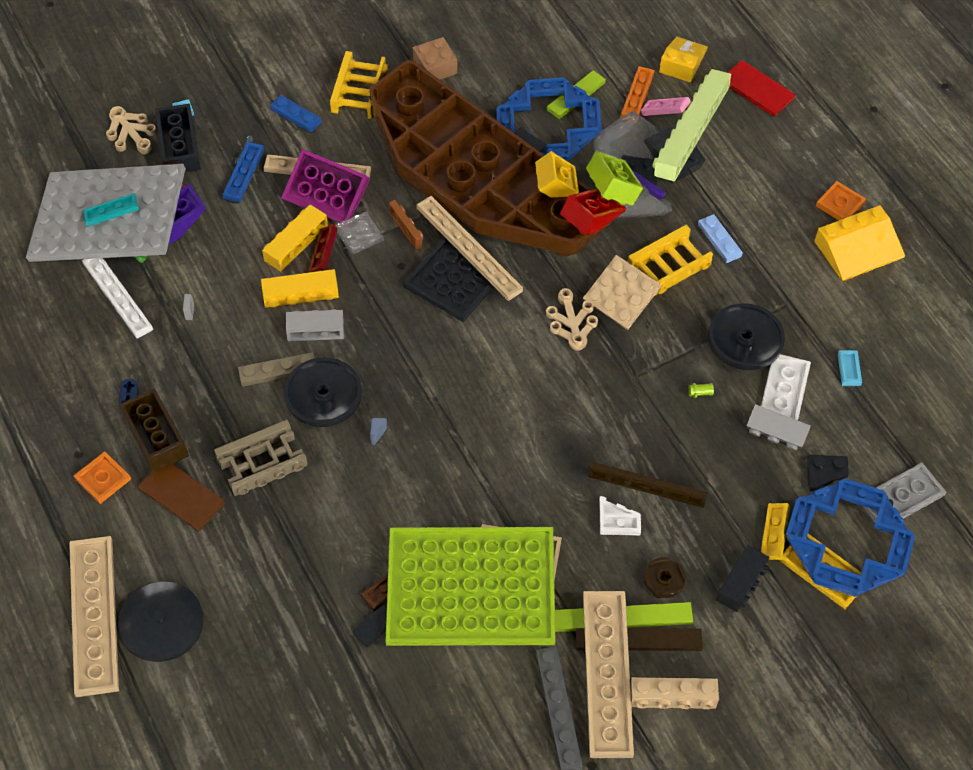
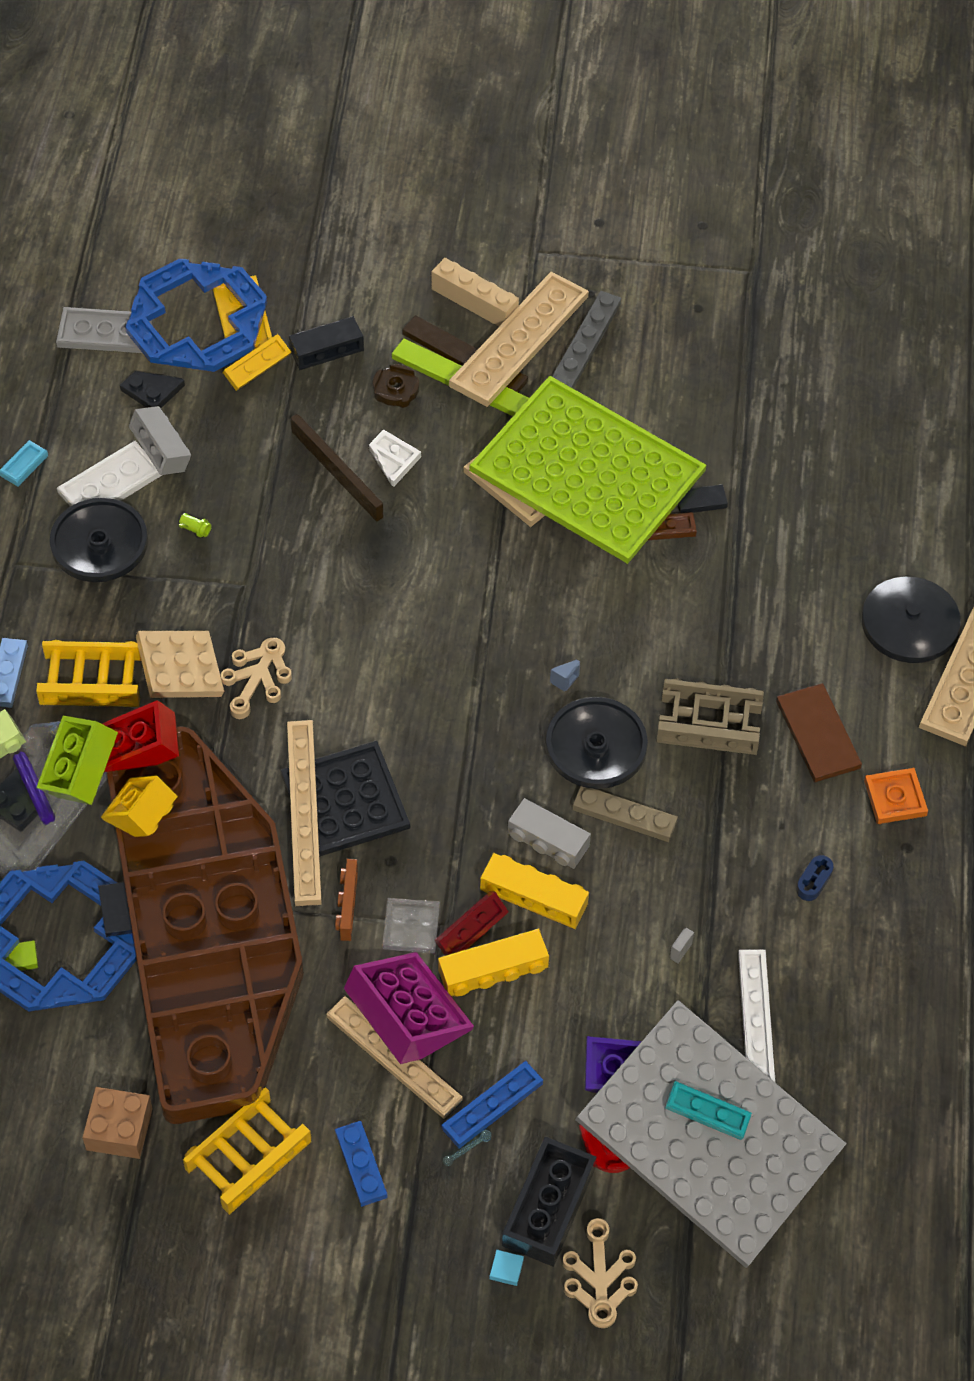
camera: 145 degrees left, 0 degrees up
dark brown brick [119,388,189,473] -> none

